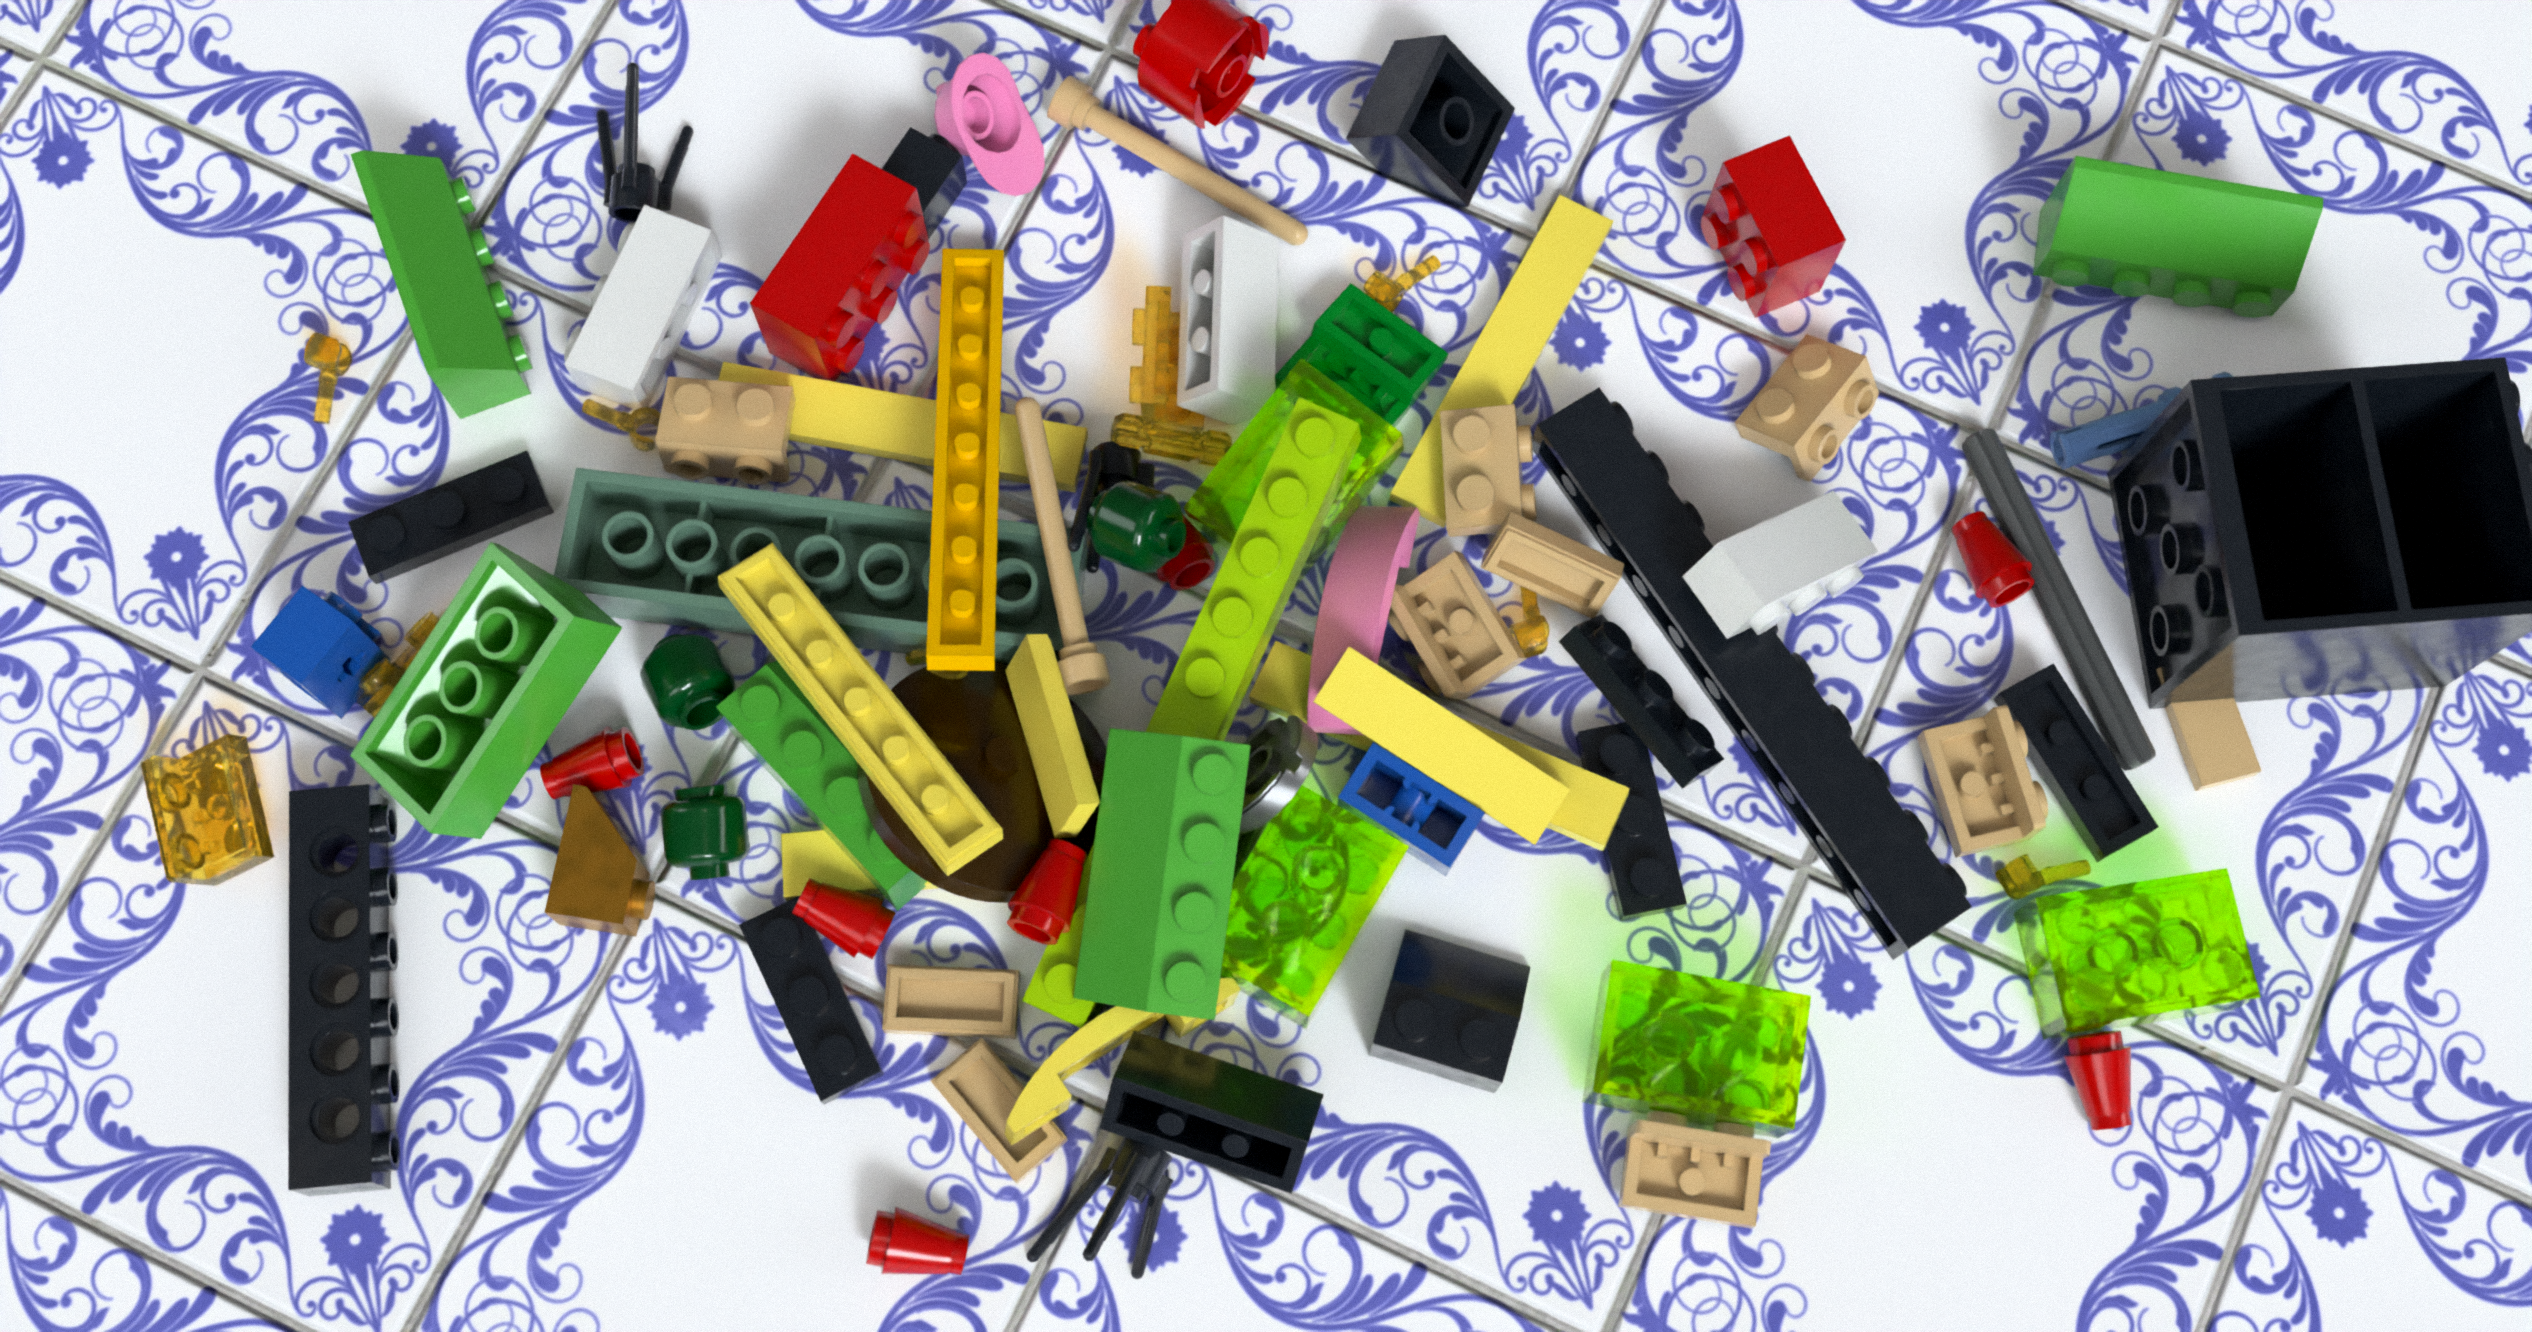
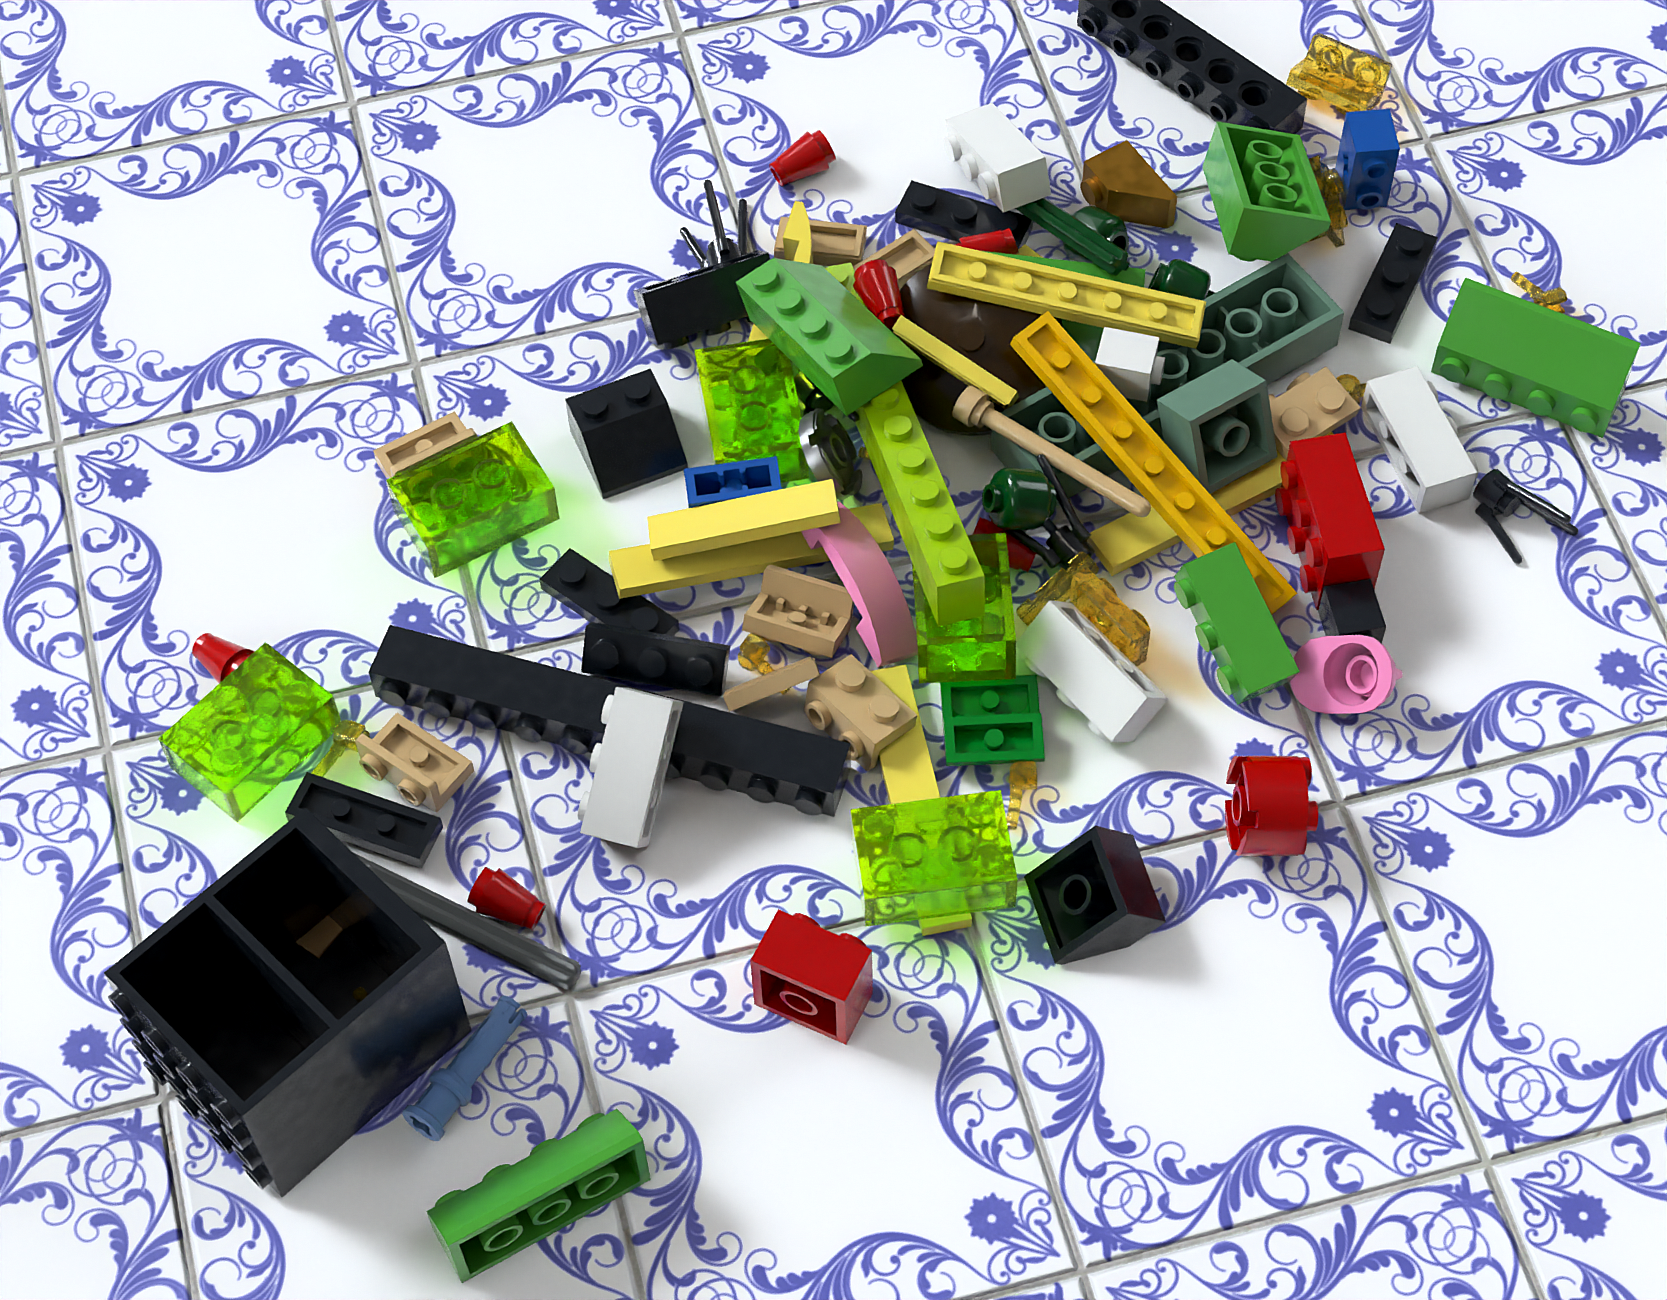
camera: 145 degrees right, 15 degrees down
red cone [540,726,644,800] -> none
tan piece [1047,76,1308,246] -> none
tan bracket [1735,334,1879,482] -> none
none -> clear neon green brick [850,790,1018,927]
none -> white brick [944,103,1051,212]
none -> dark green axle [1014,197,1130,276]
none -> white brick [1095,327,1165,402]
none -> sand green brick [1157,359,1278,494]
none -> bright green brick [1174,542,1300,705]

